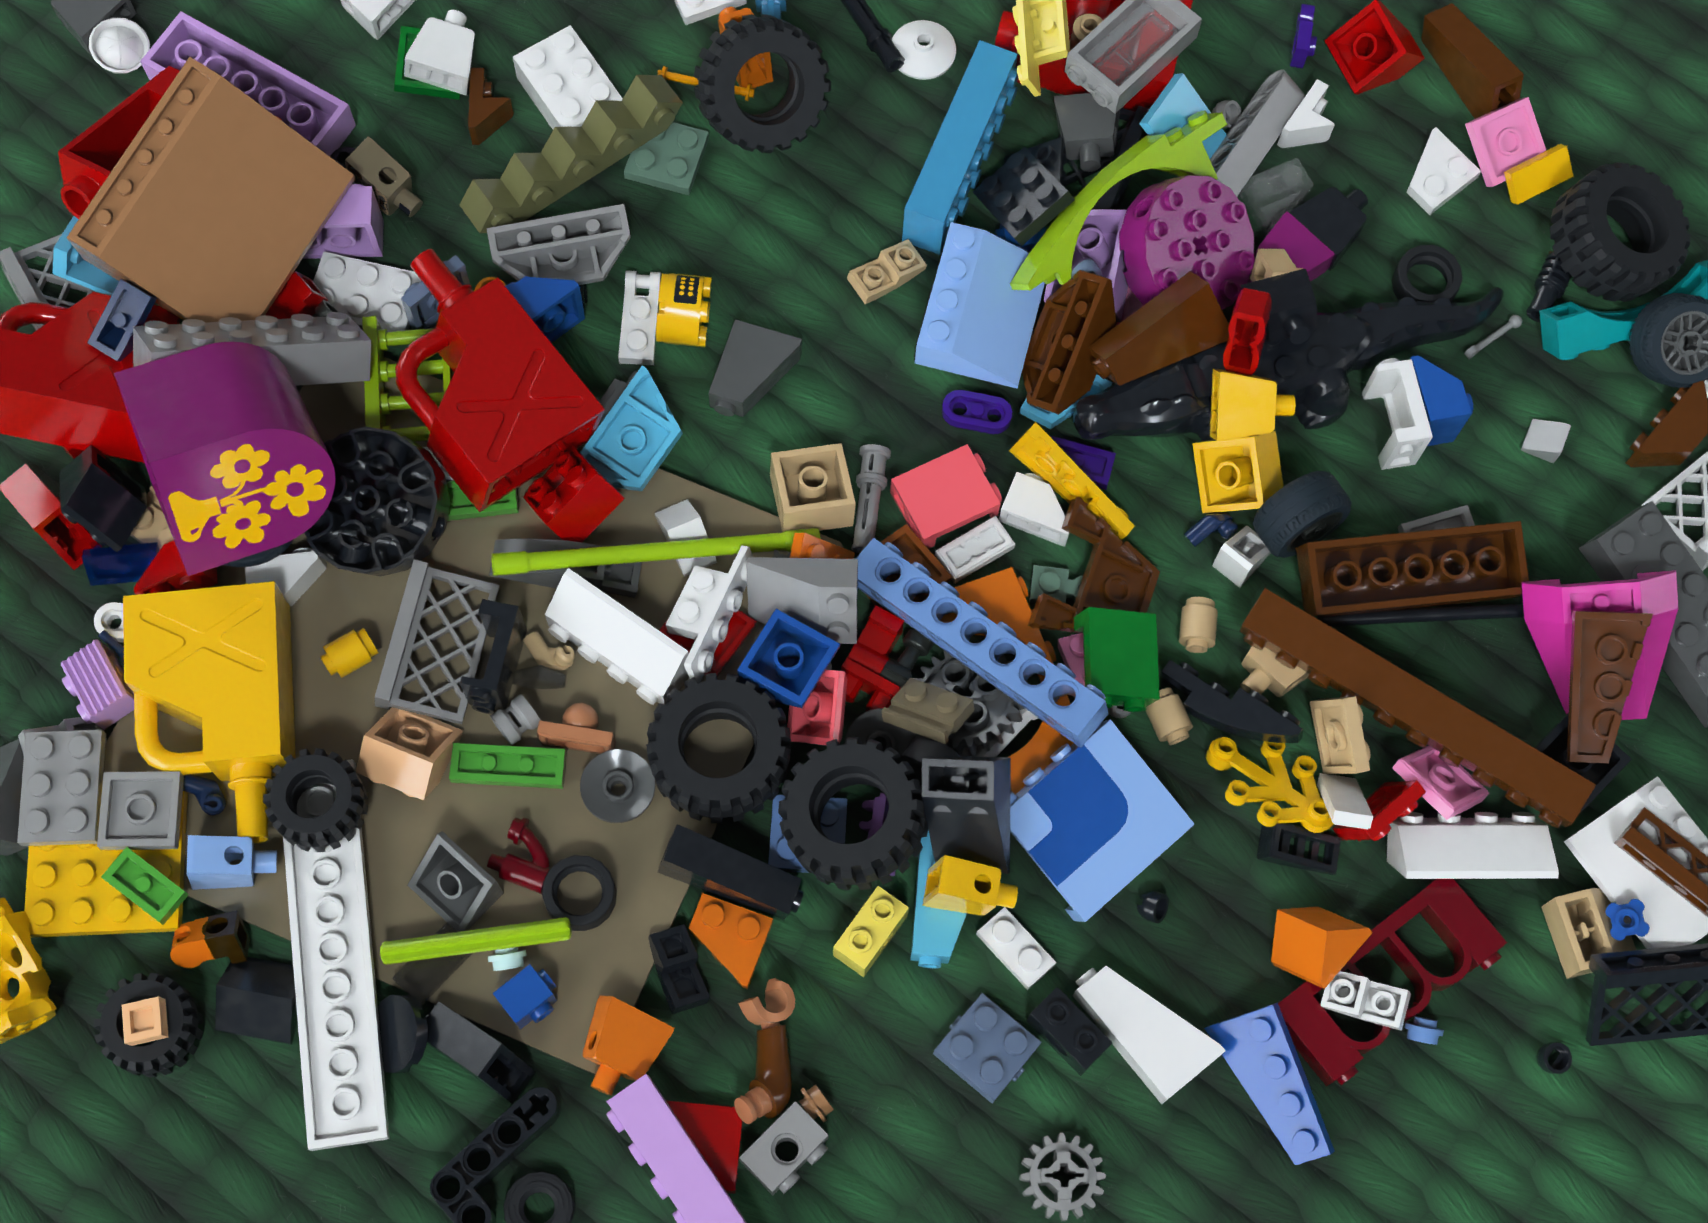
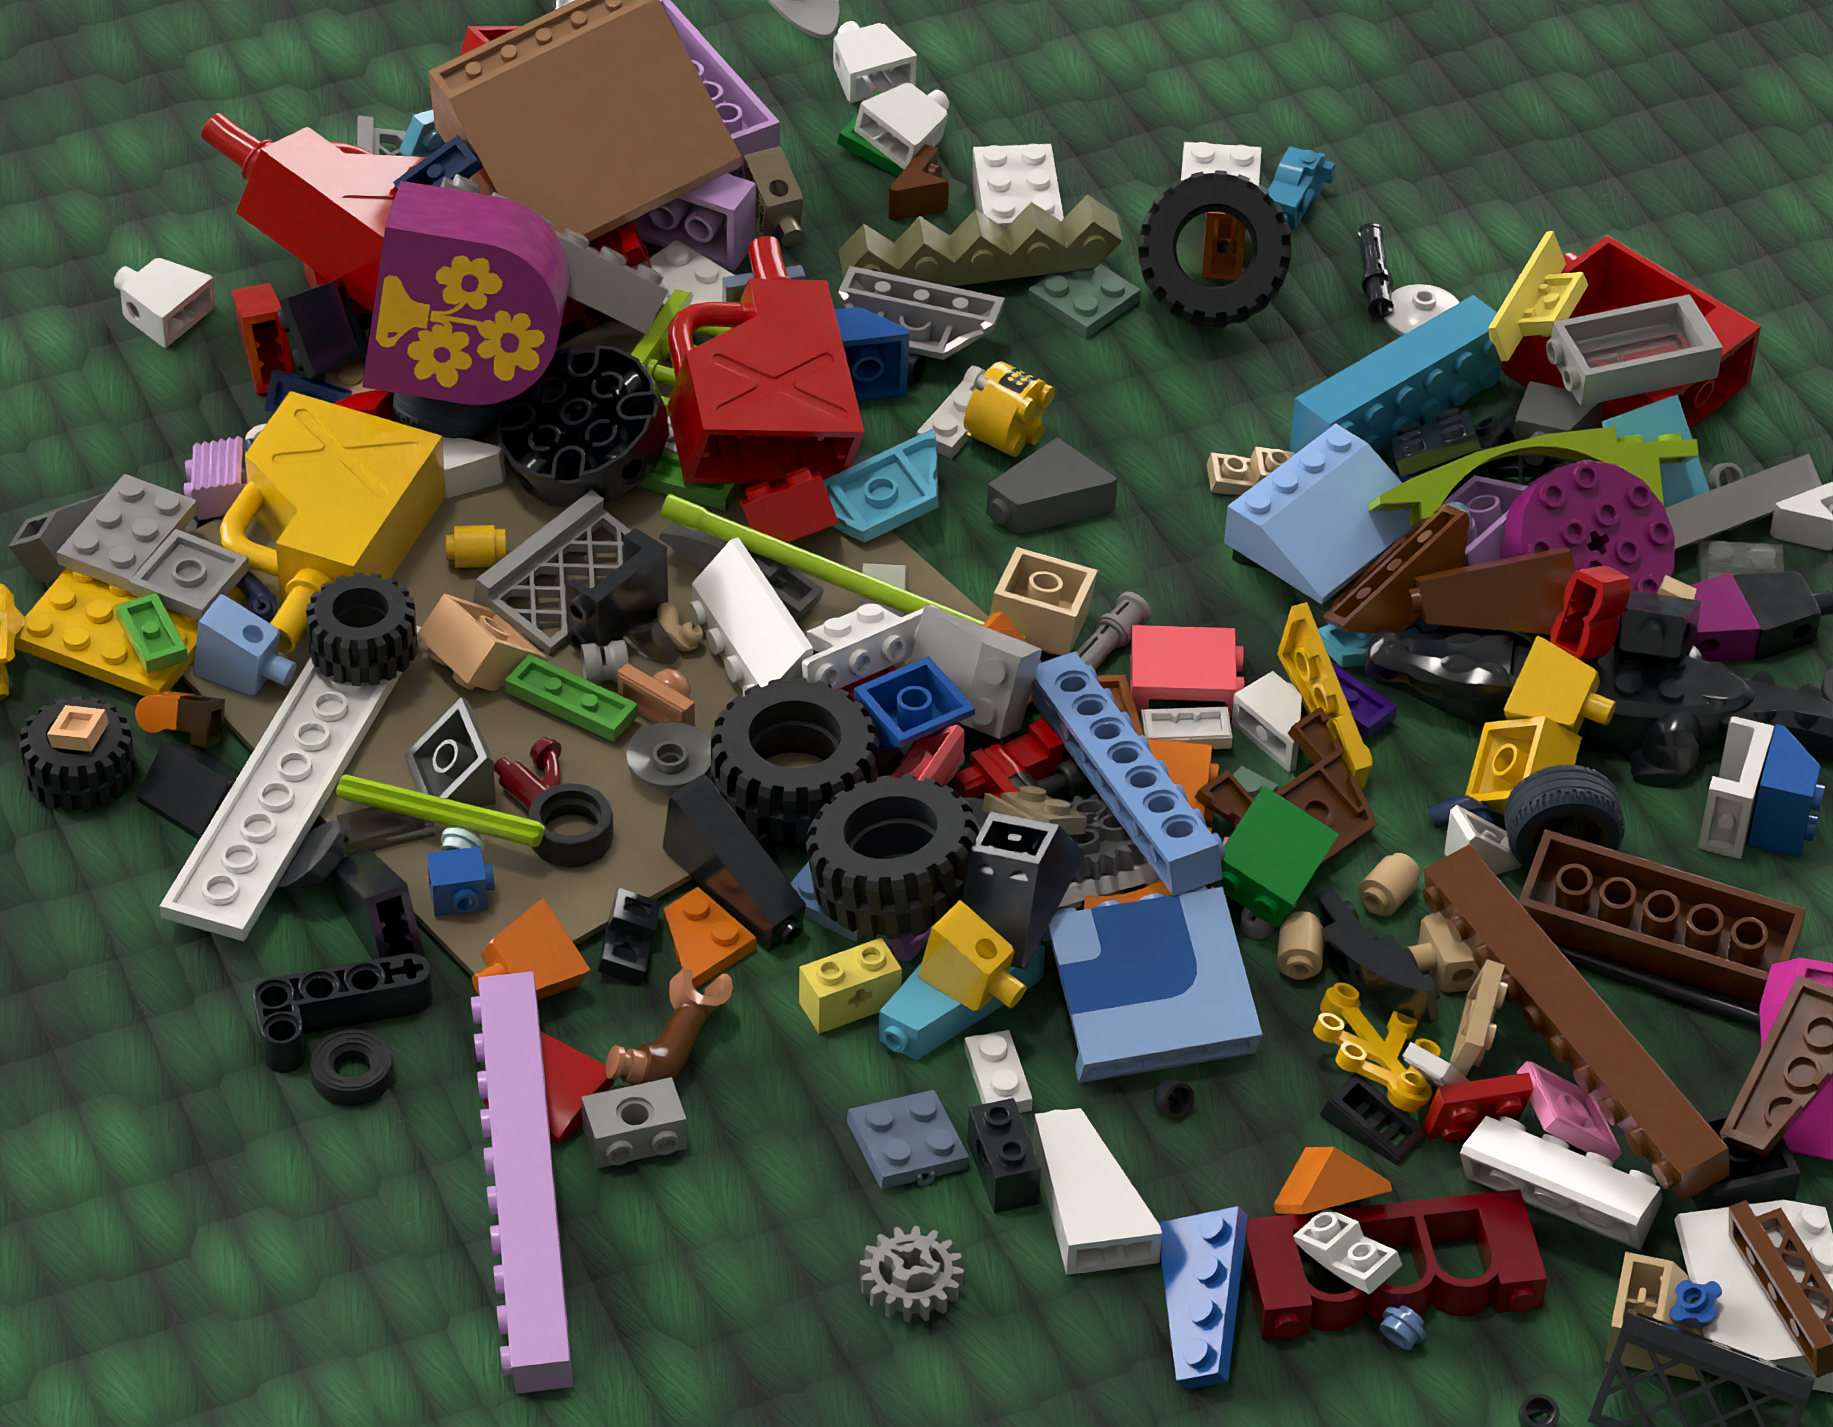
camera: 30 degrees right, 25 degrees down
light orange axle [657,66,755,101] -> none
medium nougat plate [799,1084,834,1122] -> none
dark purple plate [942,390,1012,434] -> none

